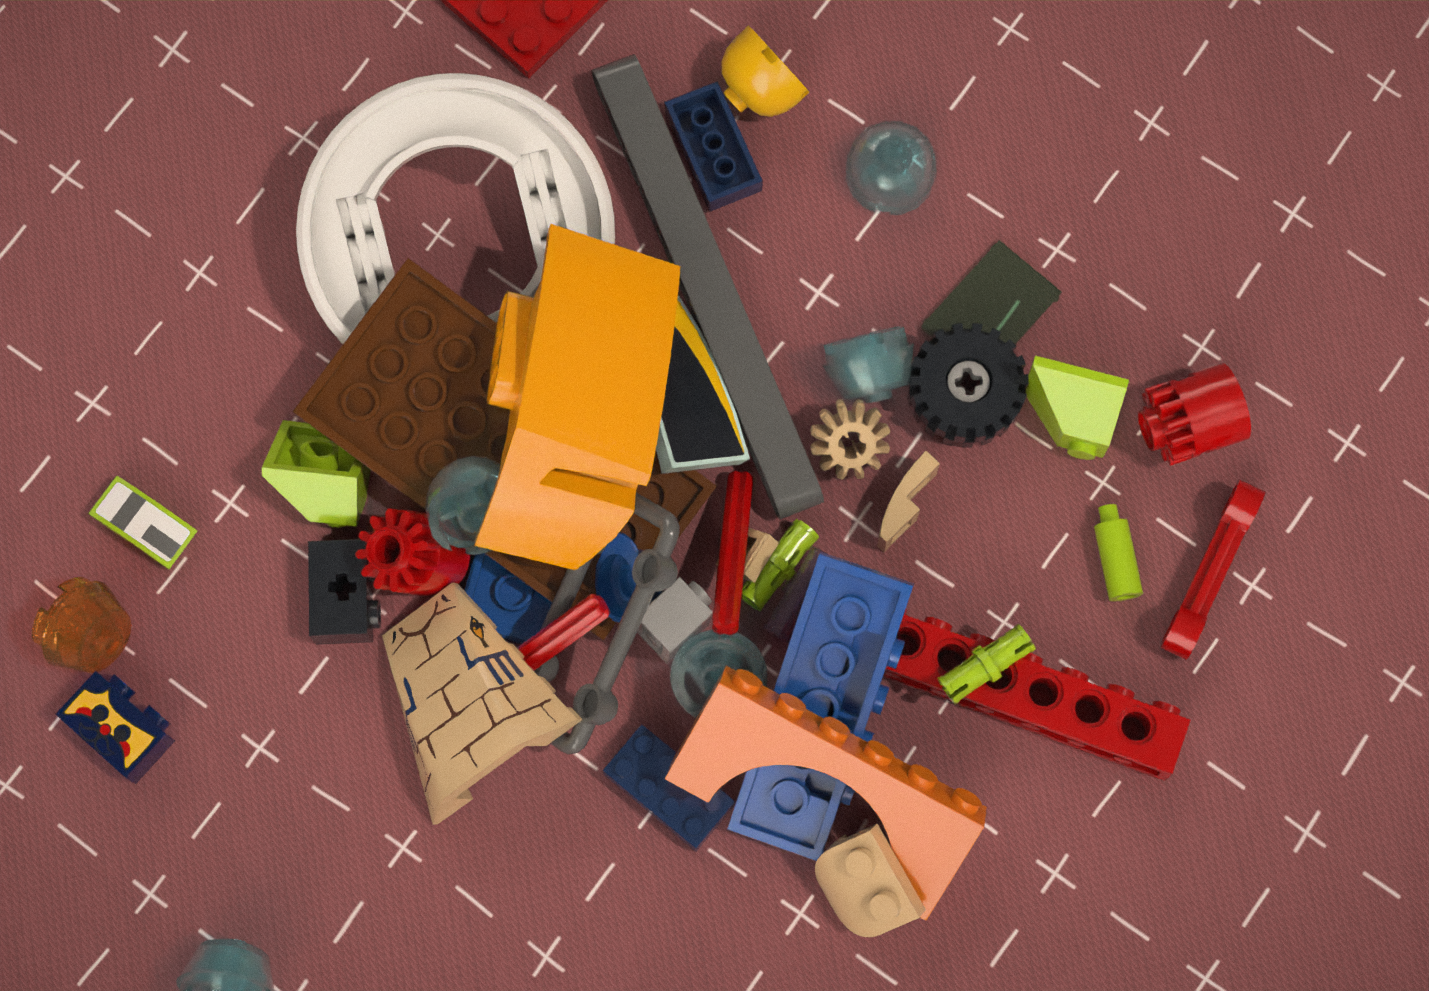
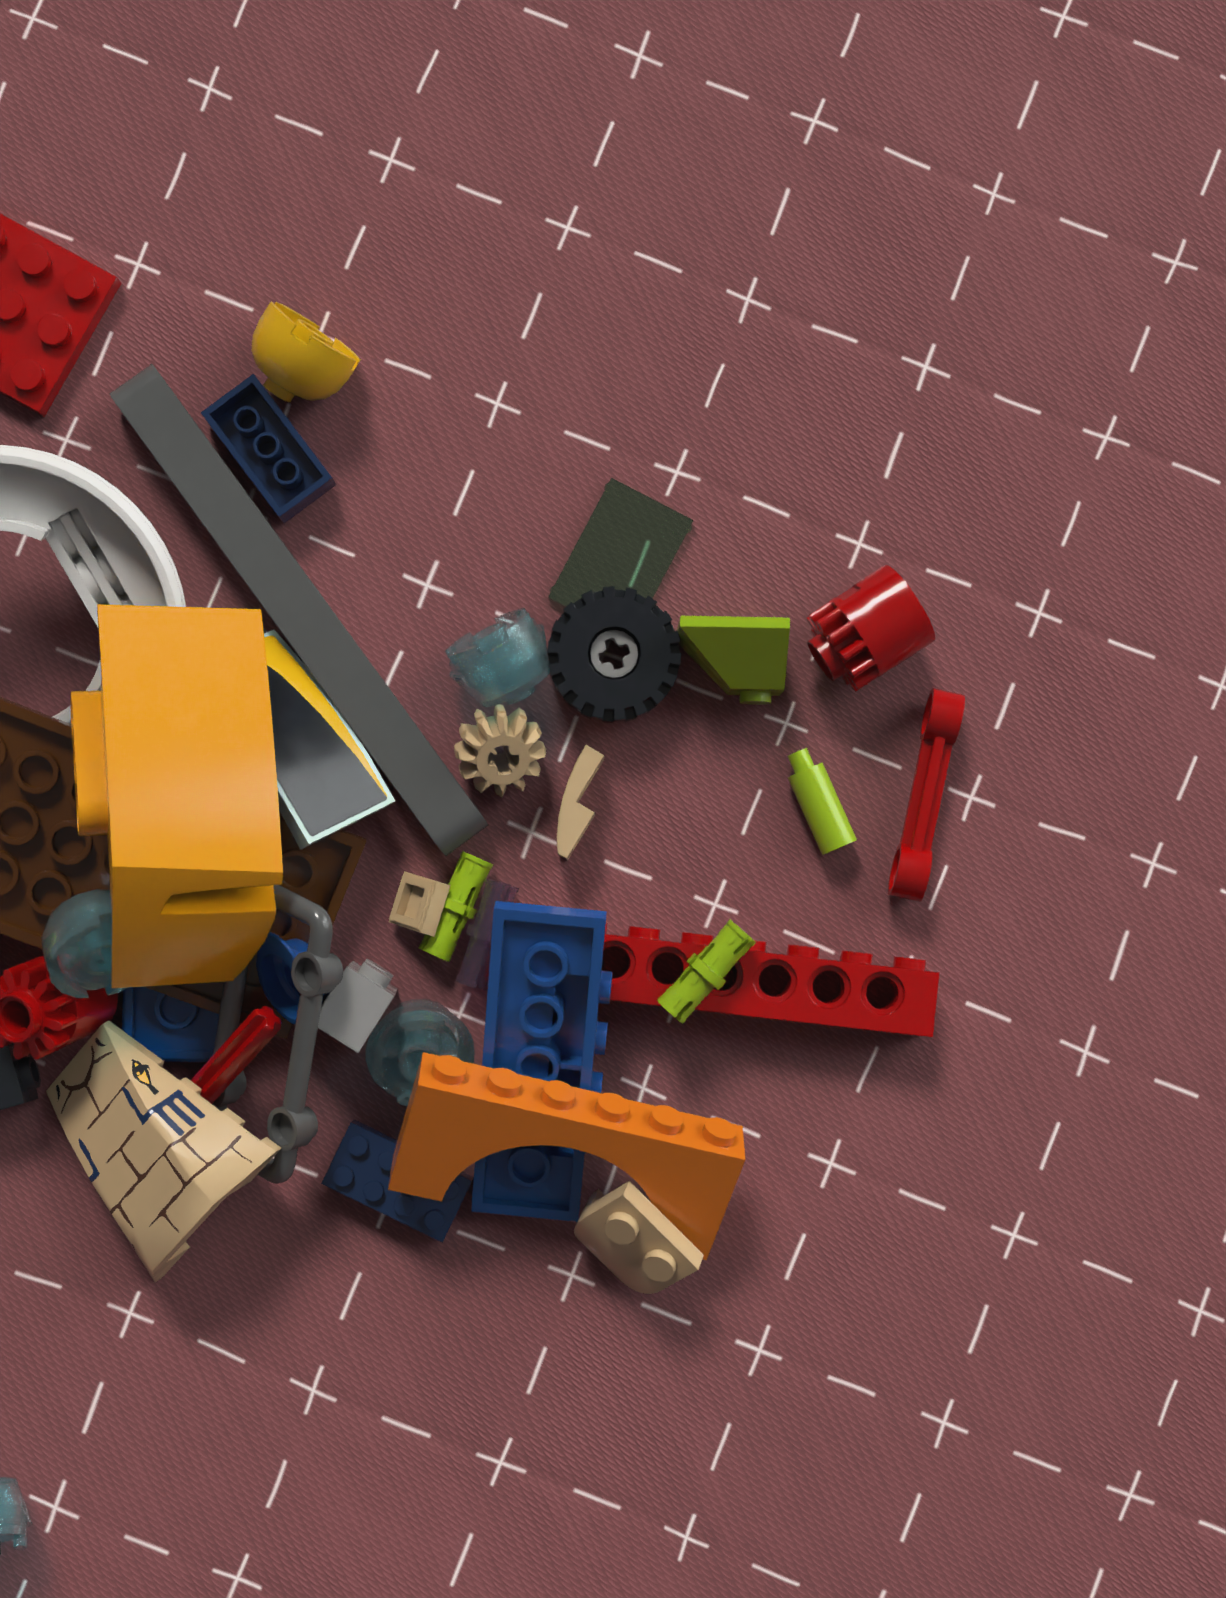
camera: 20 degrees left, 10 degrees up
red axle [712,470,753,636] -> none
clear light blue cylinder [846,120,937,215] -> none

